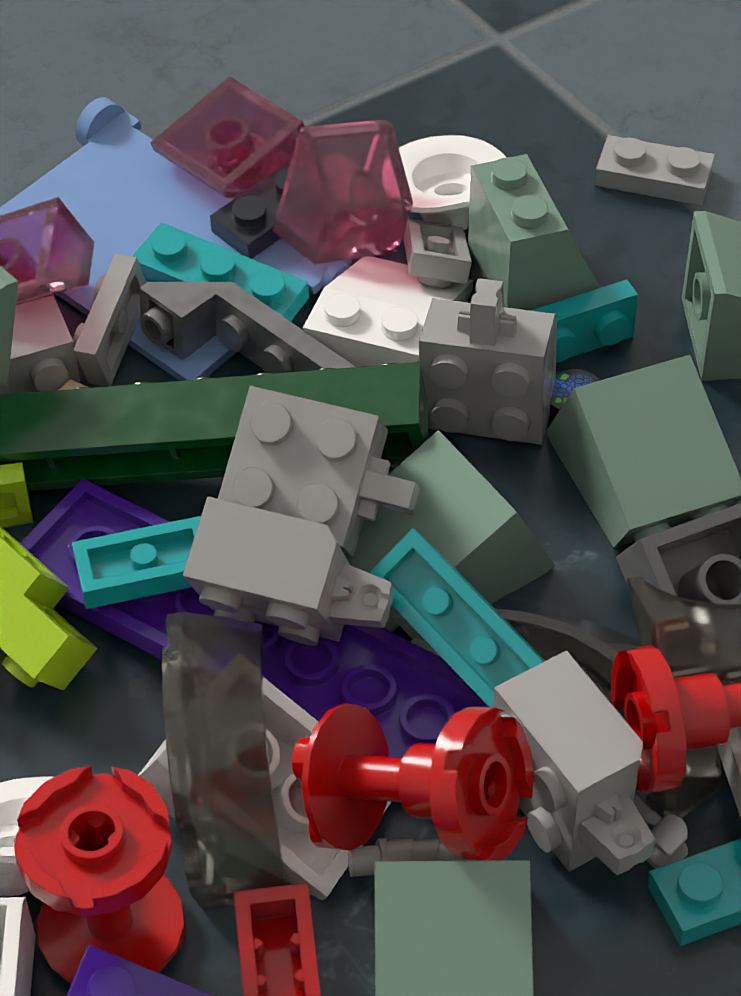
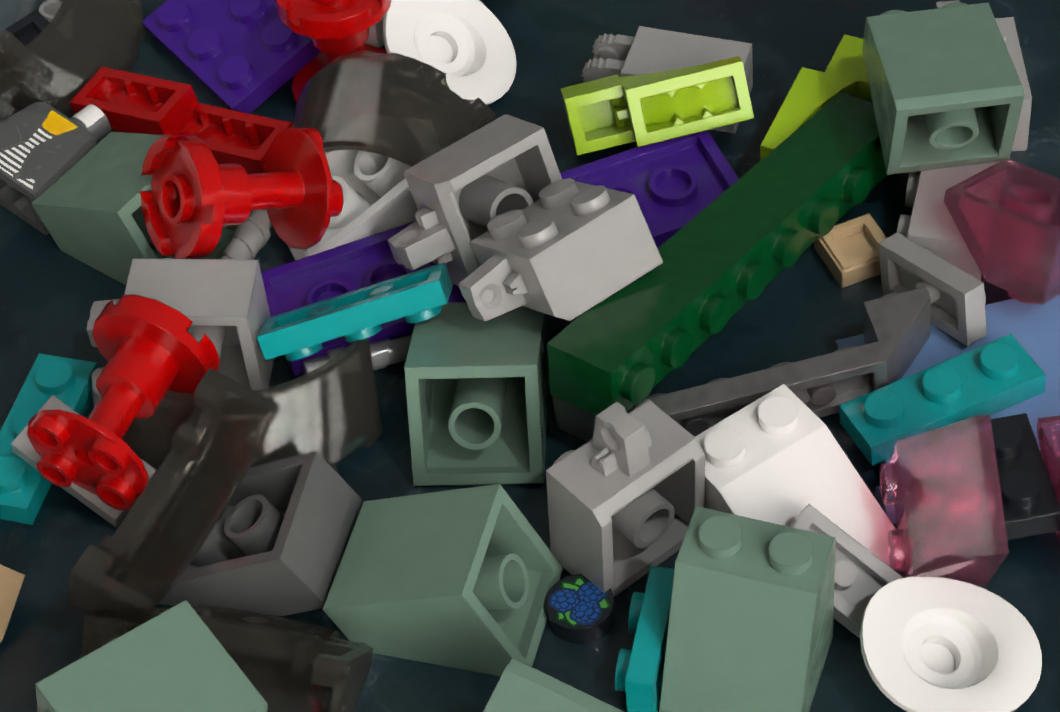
camera: 130 degrees right, 0 degrees up
teal plate [72,516,201,609] -> none

